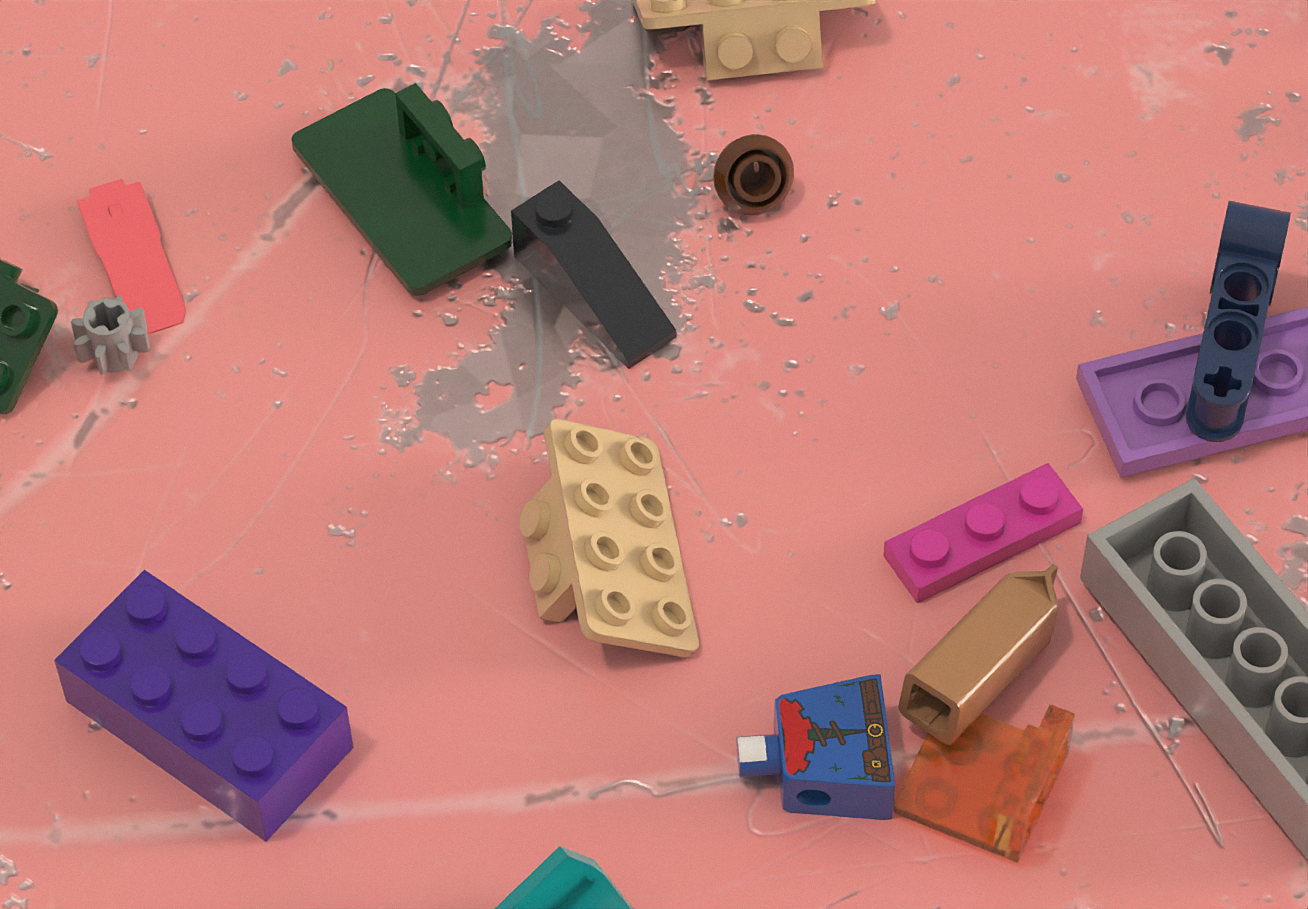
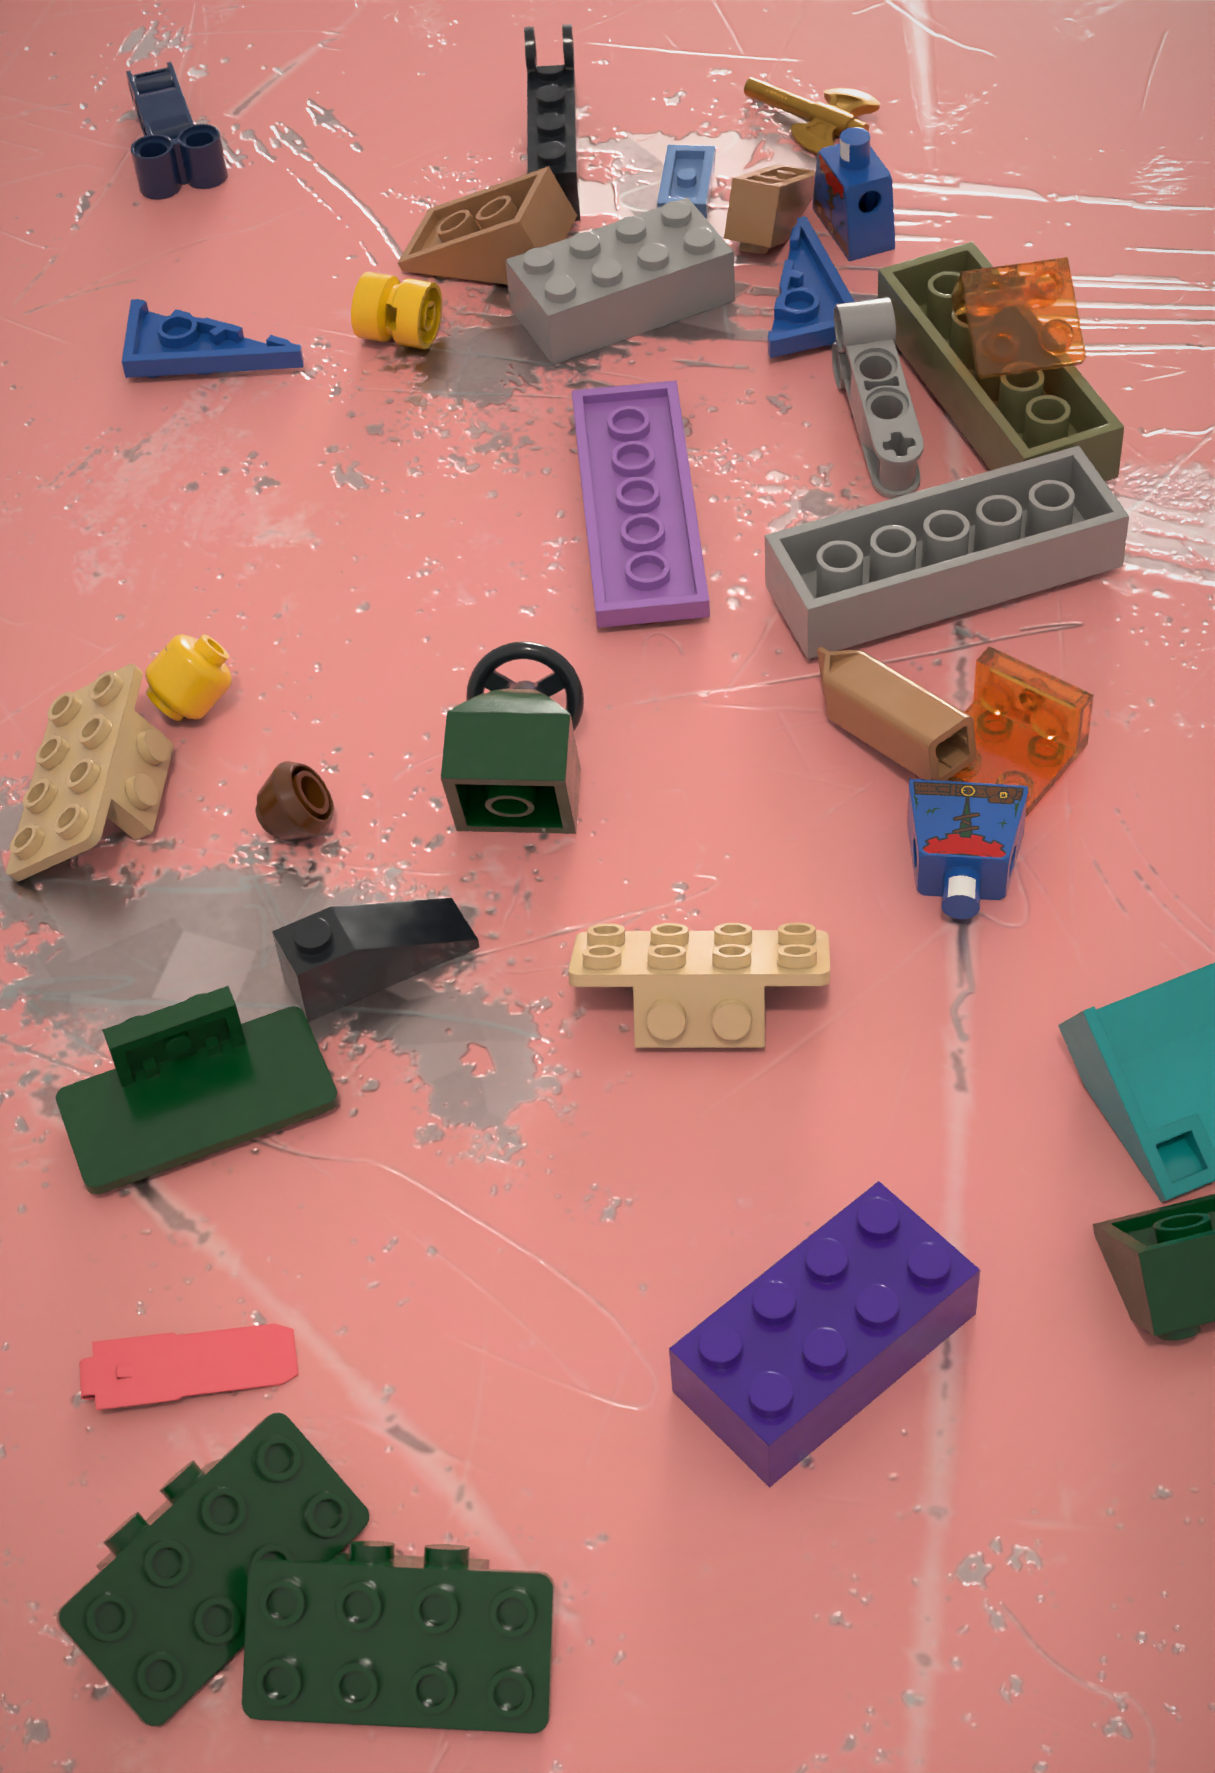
camera: 75 degrees left, 5 degrees down
light grey gear [71,296,150,375] -> none
dark pink plate [883,463,1083,603] -> none
dark blue piece [1186,201,1291,442] -> none
none -> yellow head [145,634,232,721]
none -> dark green piece [441,641,584,834]

